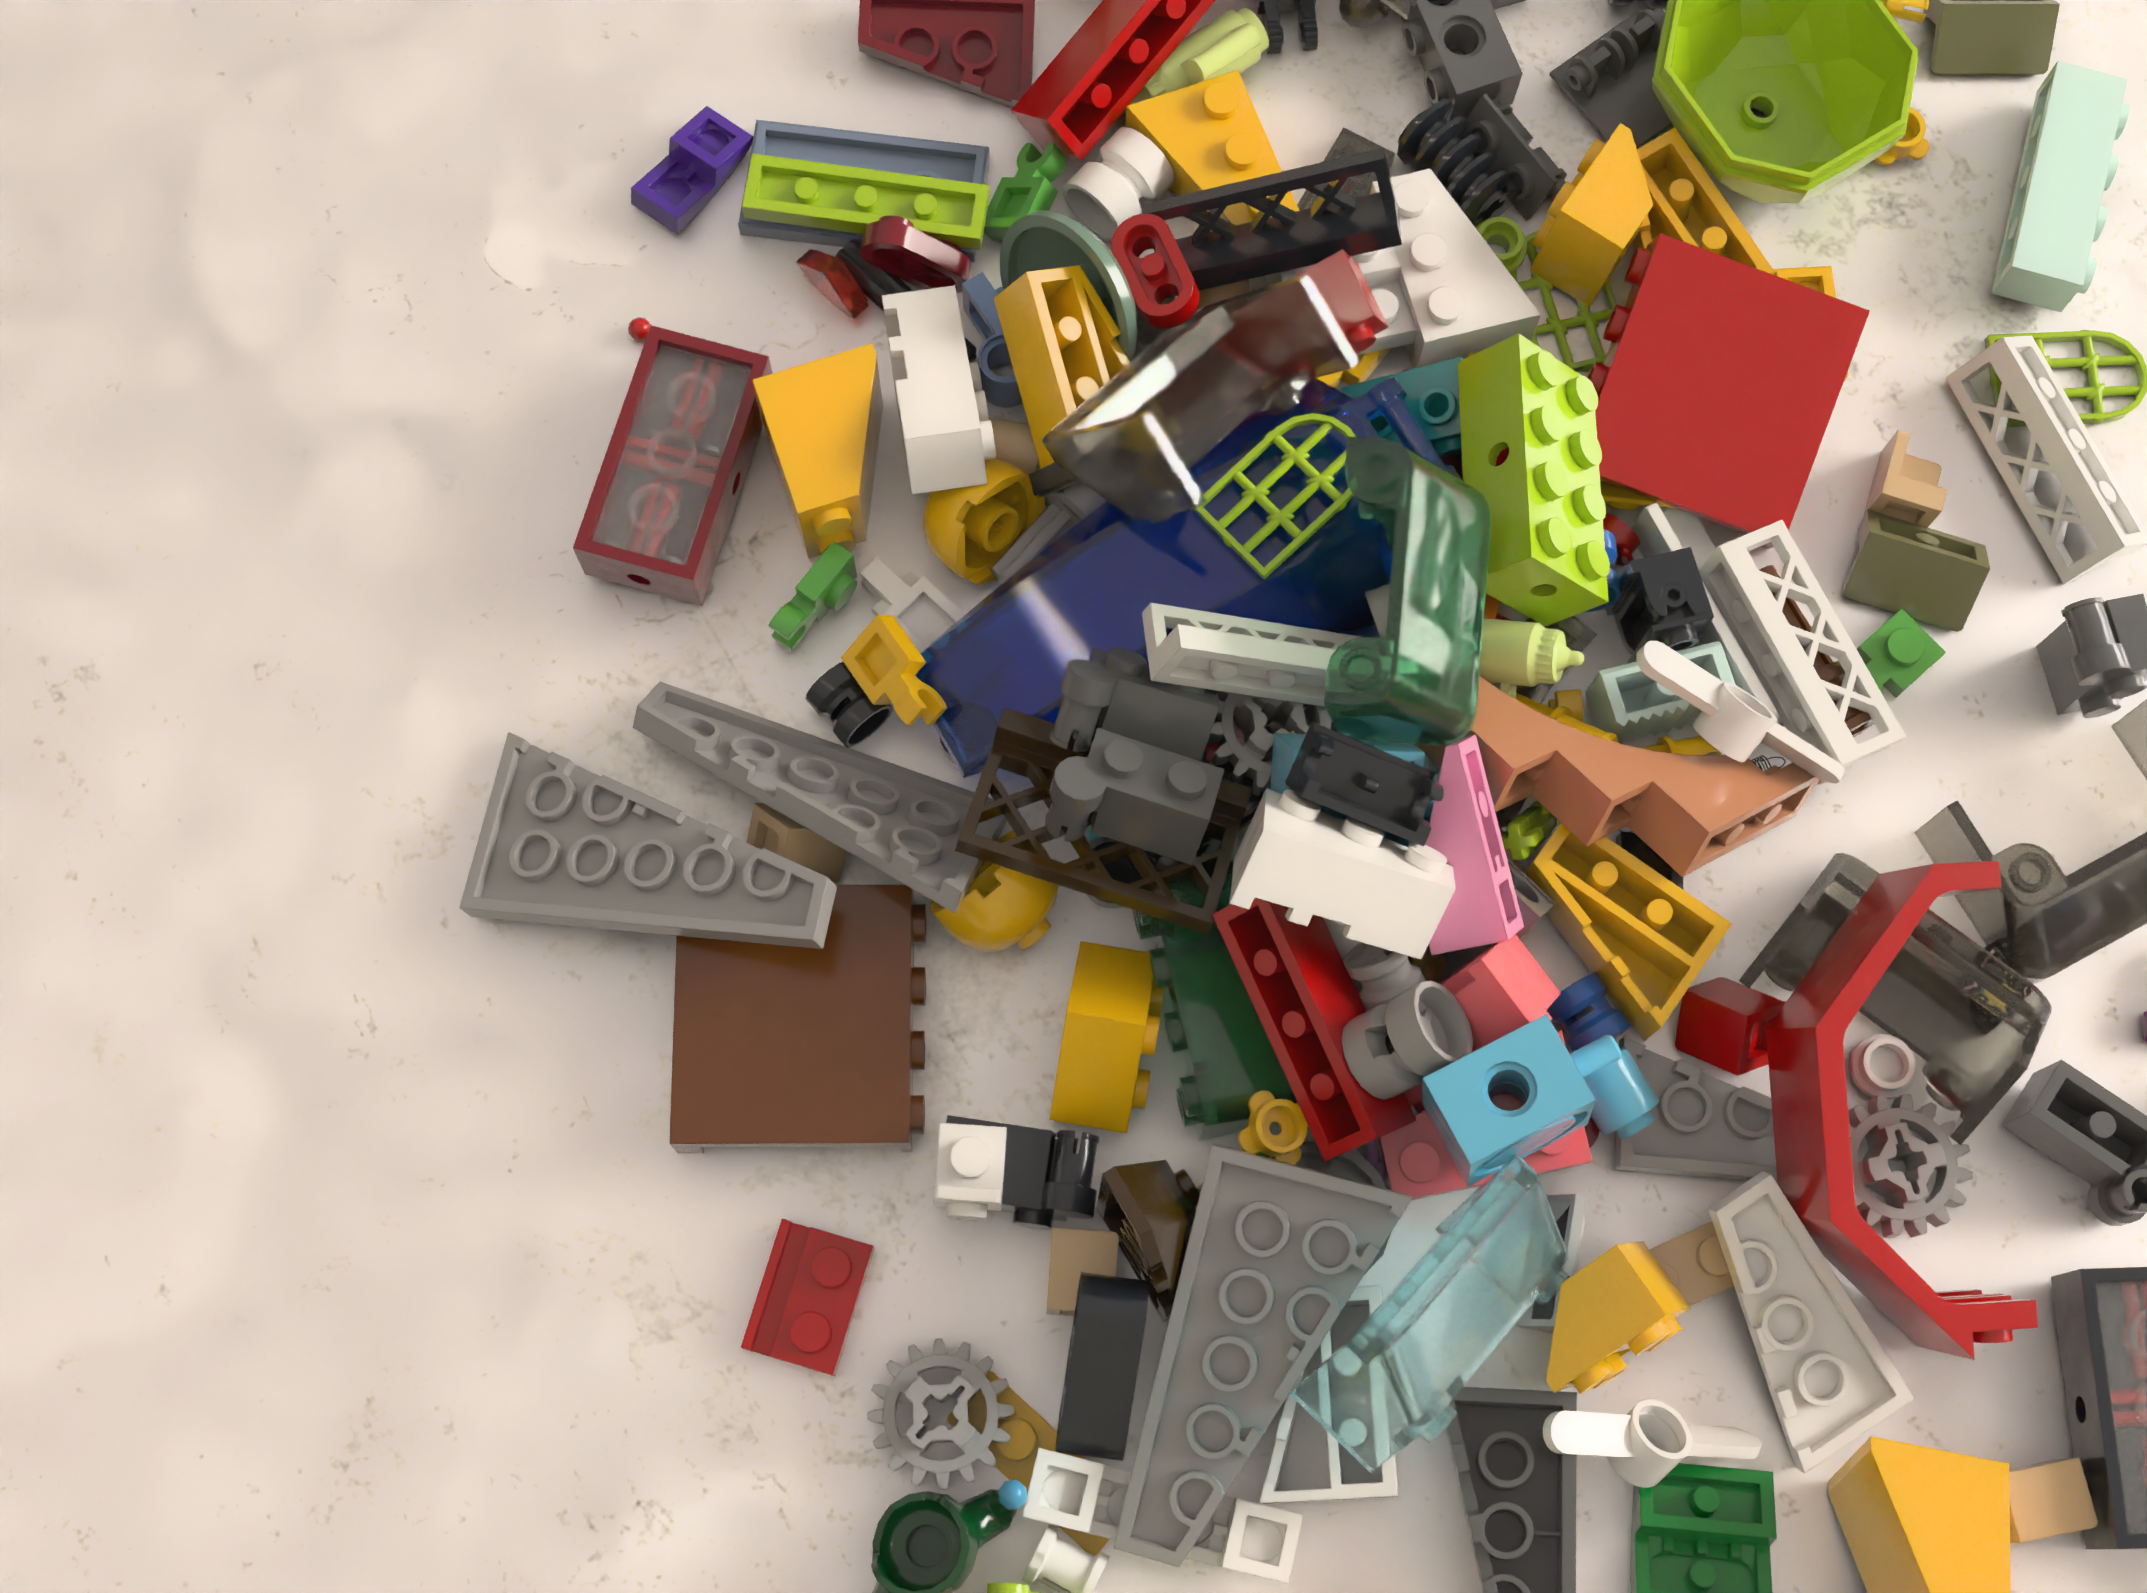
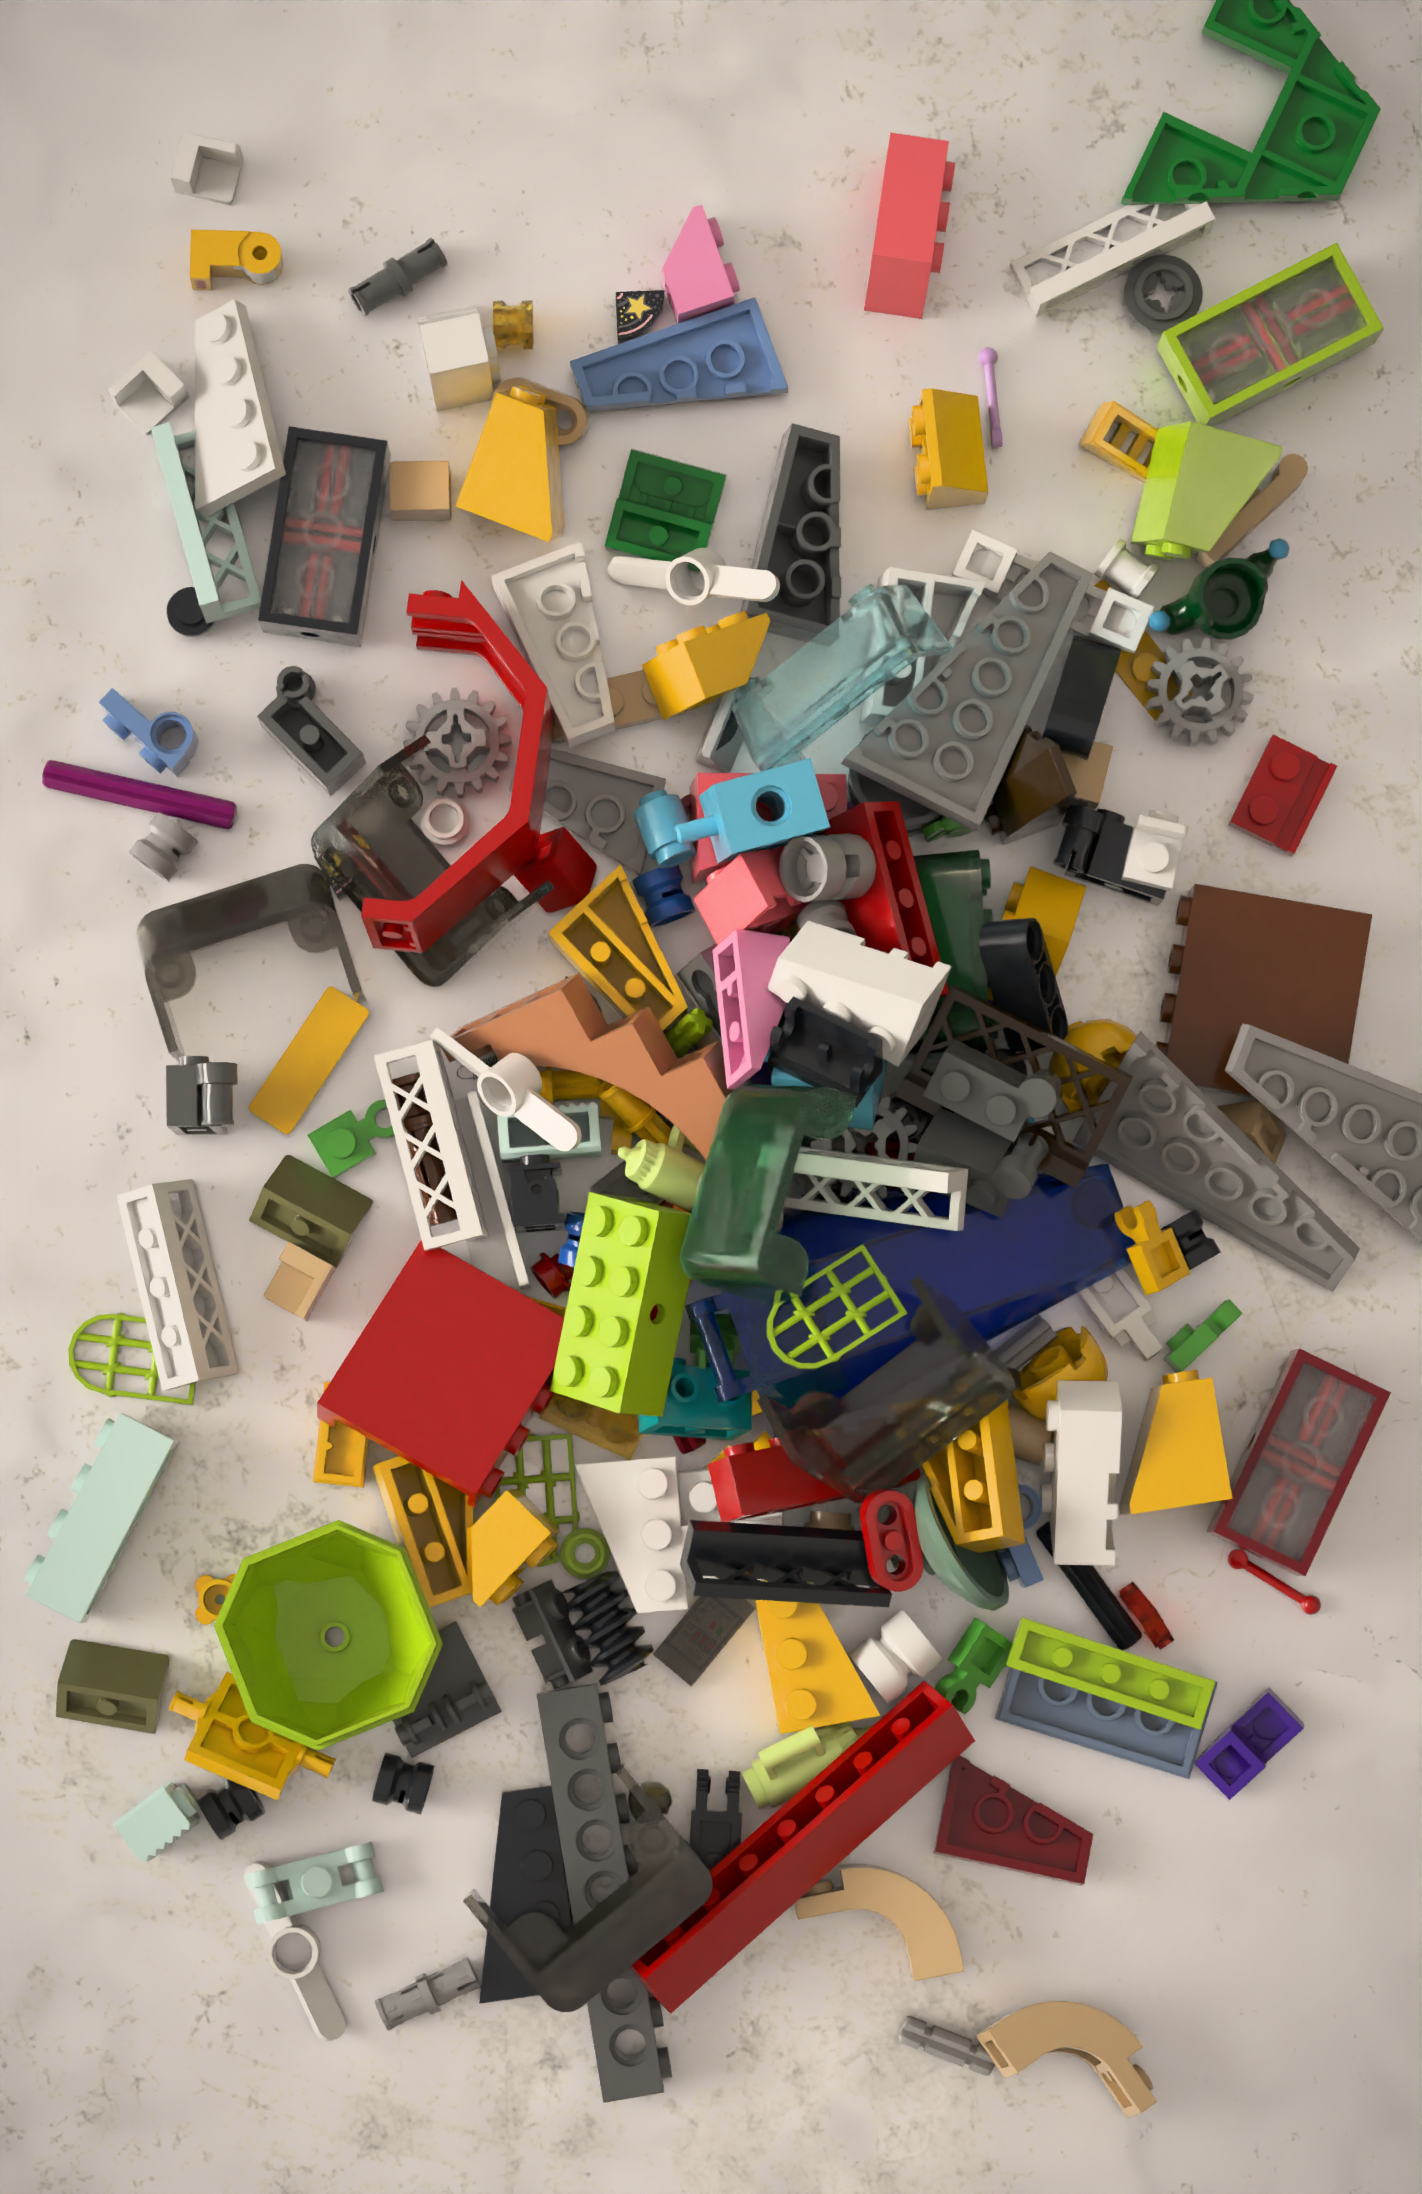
camera: 175 degrees left, 10 degrees up
dark red plate [860,215,971,294] -> none
yellow plate [1238,1090,1309,1165] -> none
none -> yellow piece [249,986,369,1135]
none -> black beam [979,918,1068,1052]

